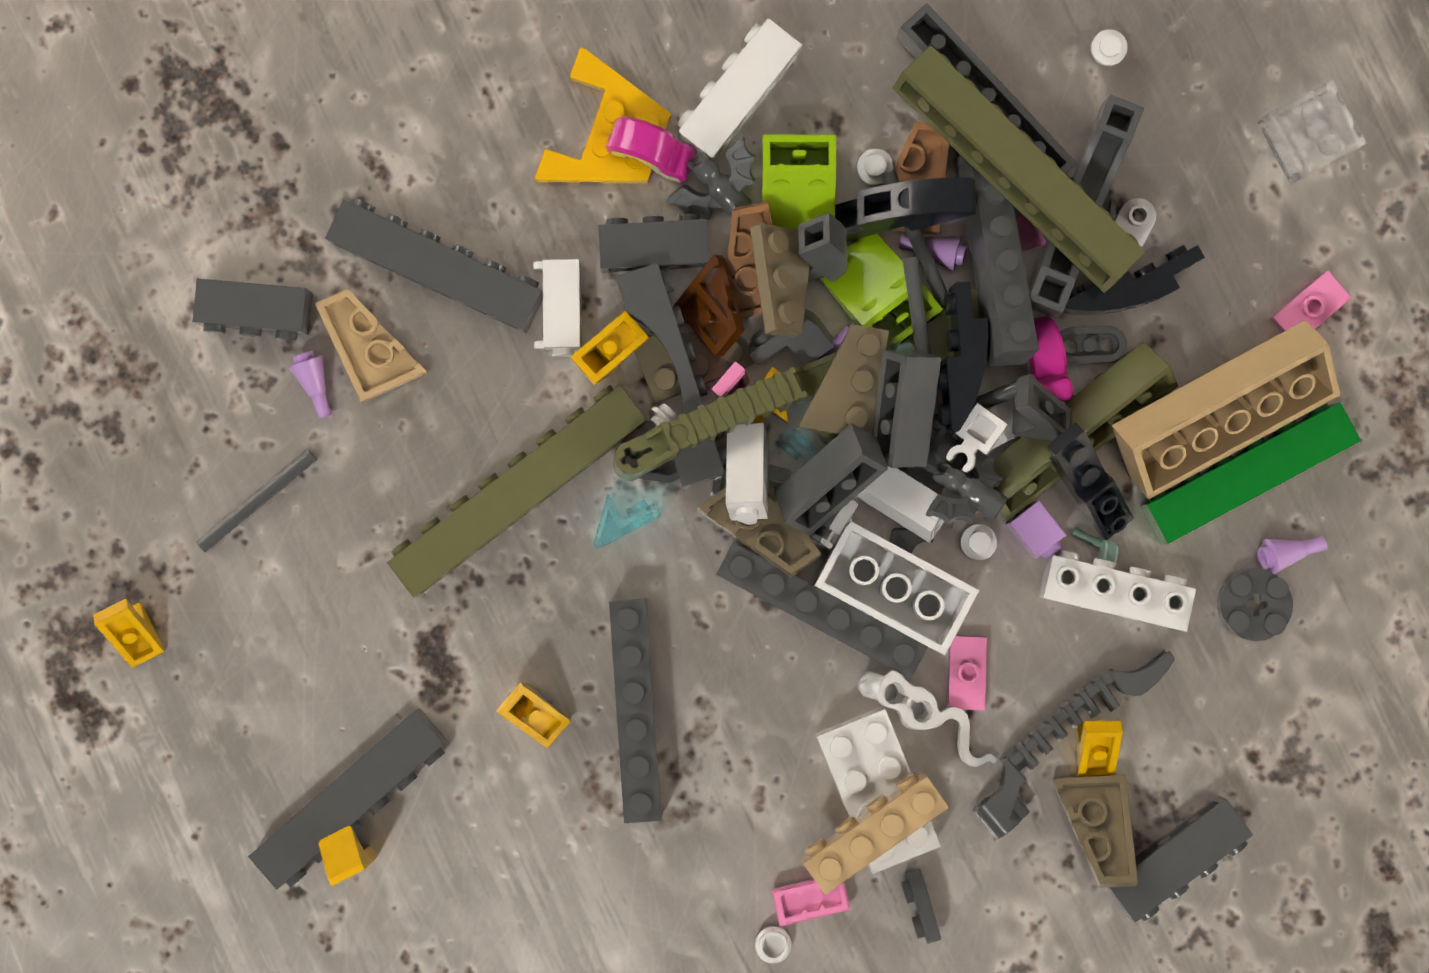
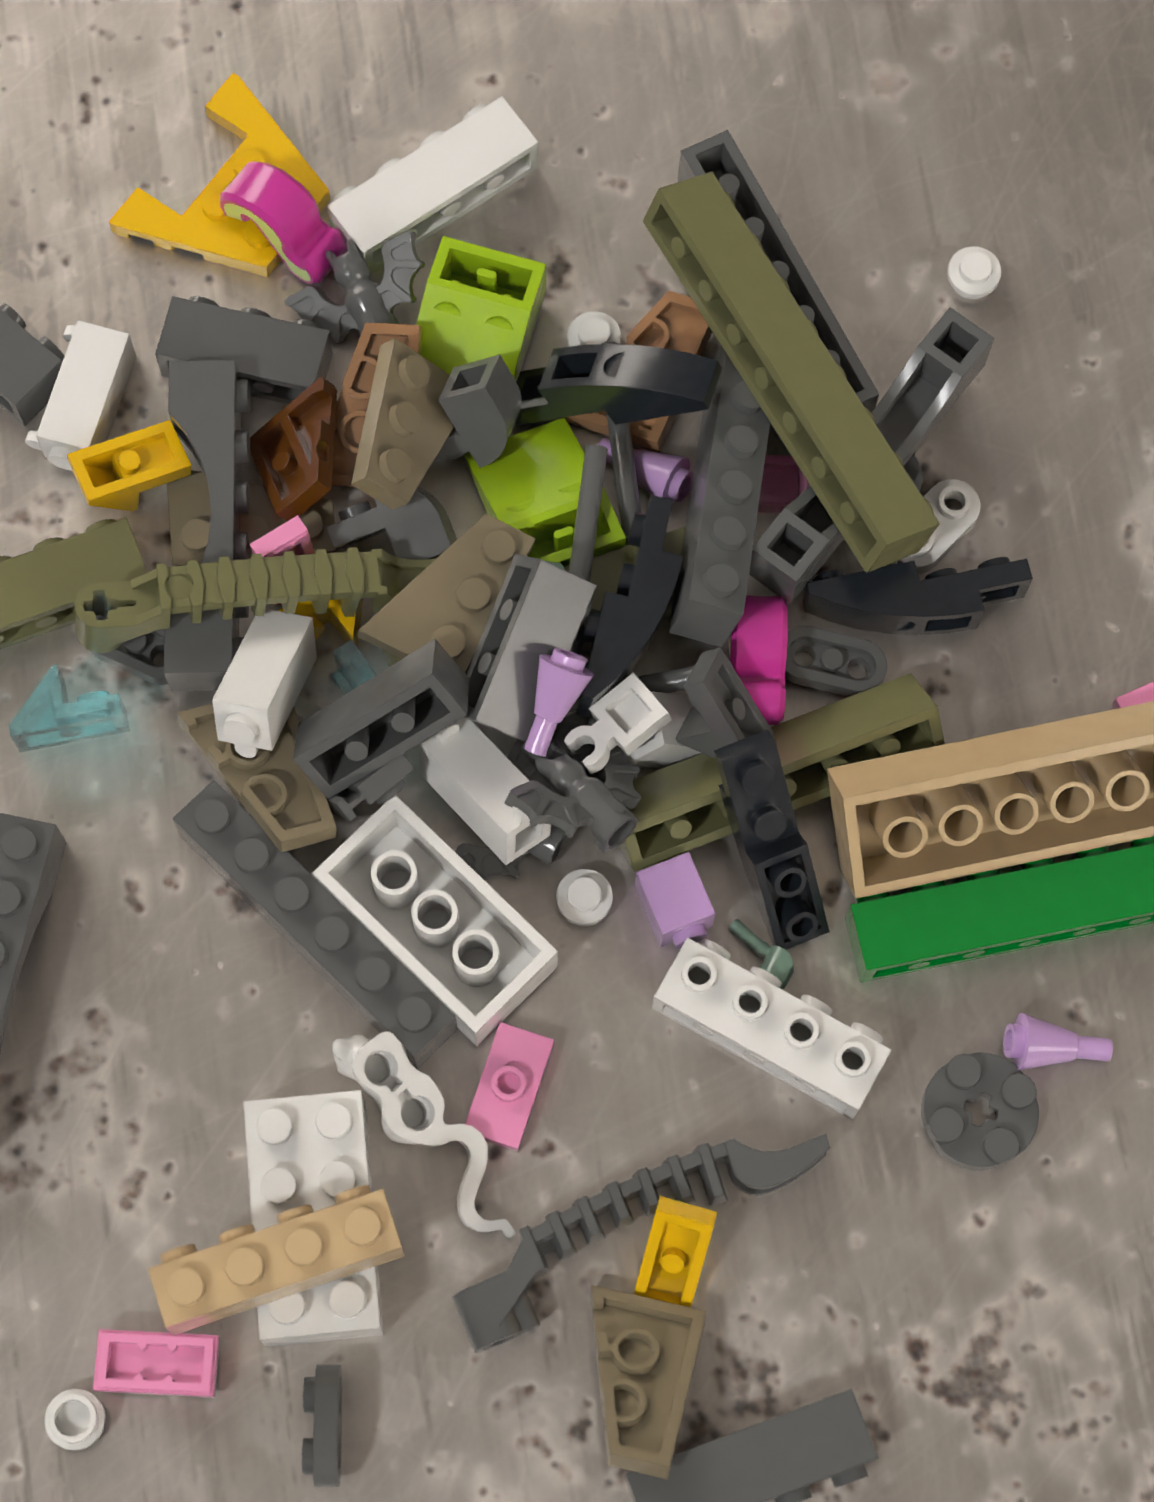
camera: 10 degrees right, 15 degrees down
none -> lavender cone [524,648,594,756]

